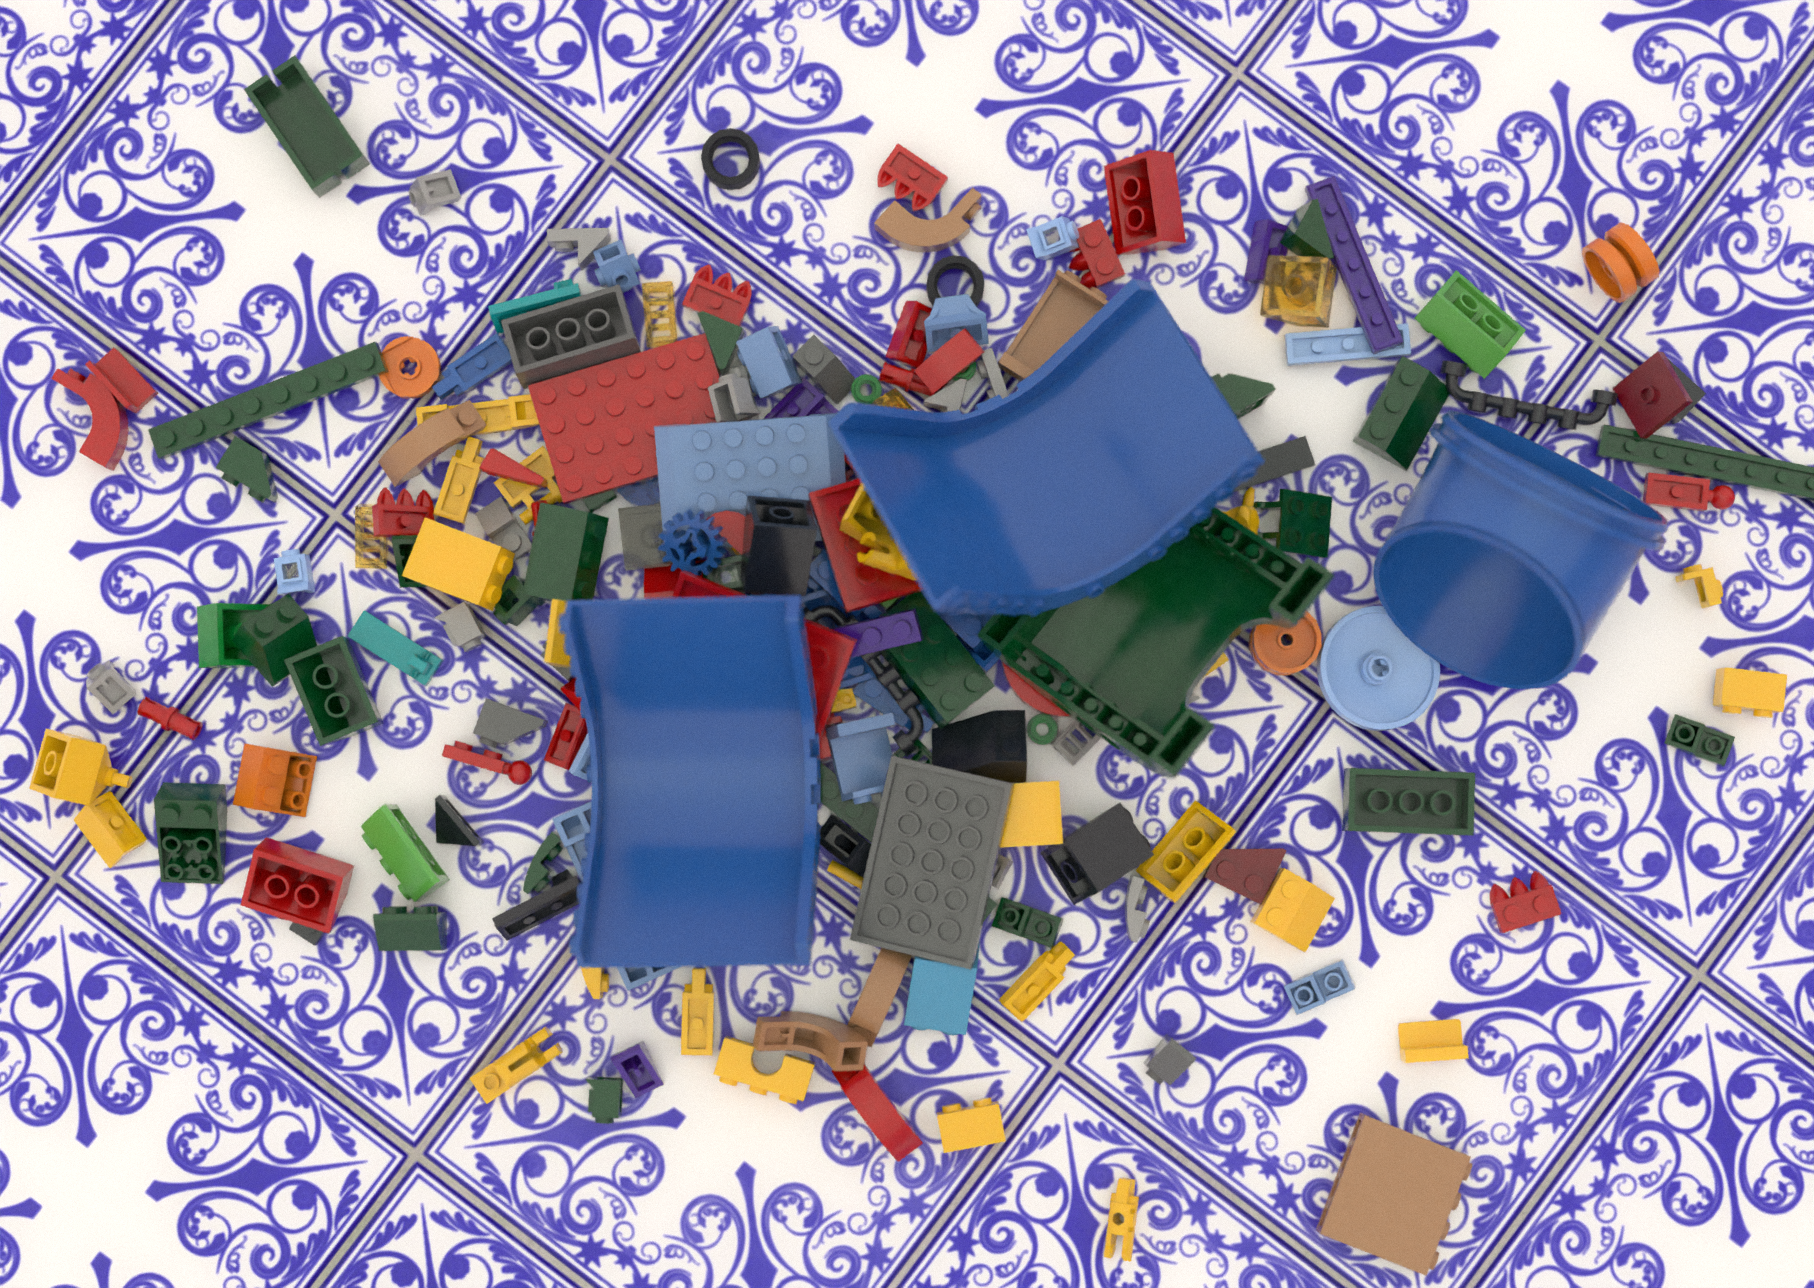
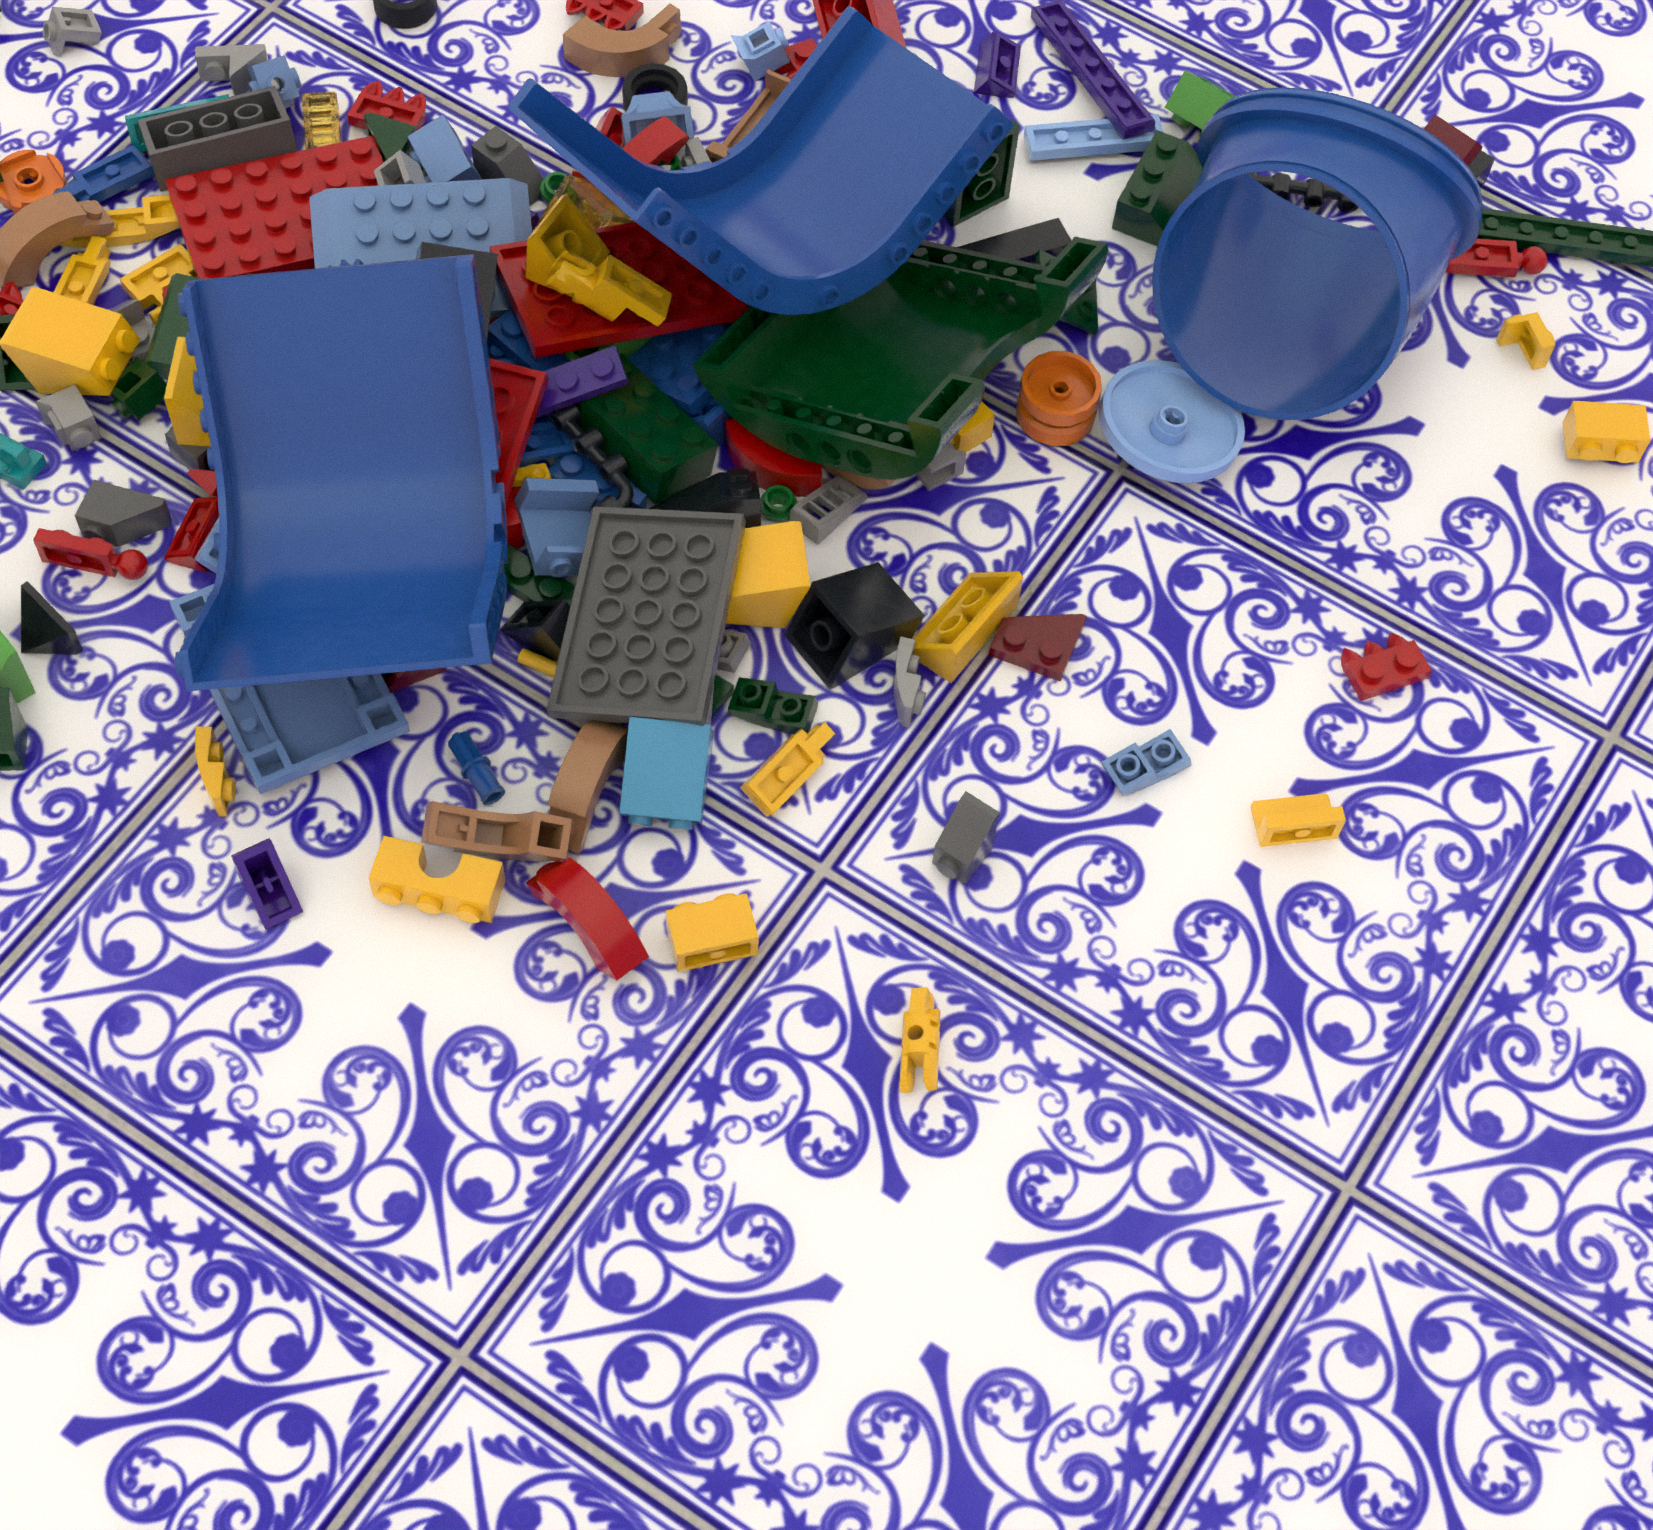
camera: 10 degrees left, 25 degrees down
yellow plate [469,1027,563,1104] -> none
slope [479,448,548,488] -> none
black hinge [492,869,581,941] -> none
dark green slope [523,831,563,894] -> none
dark green window [585,1076,623,1124] -> none
yellow hinge [681,968,714,1056] -> none
yellow slope [1250,868,1335,953] -> none
clear yellow slope [1260,255,1337,328] -> none
dark green slope [1280,199,1334,267] -> none
medium nougat panel [1316,1112,1472,1276] -> none
dark green brick [1342,768,1475,836] -> none
orange wheel [1582,222,1660,303] -> none
dark green slope [1664,714,1735,767] -> none
none -> blue axle [448,731,505,805]

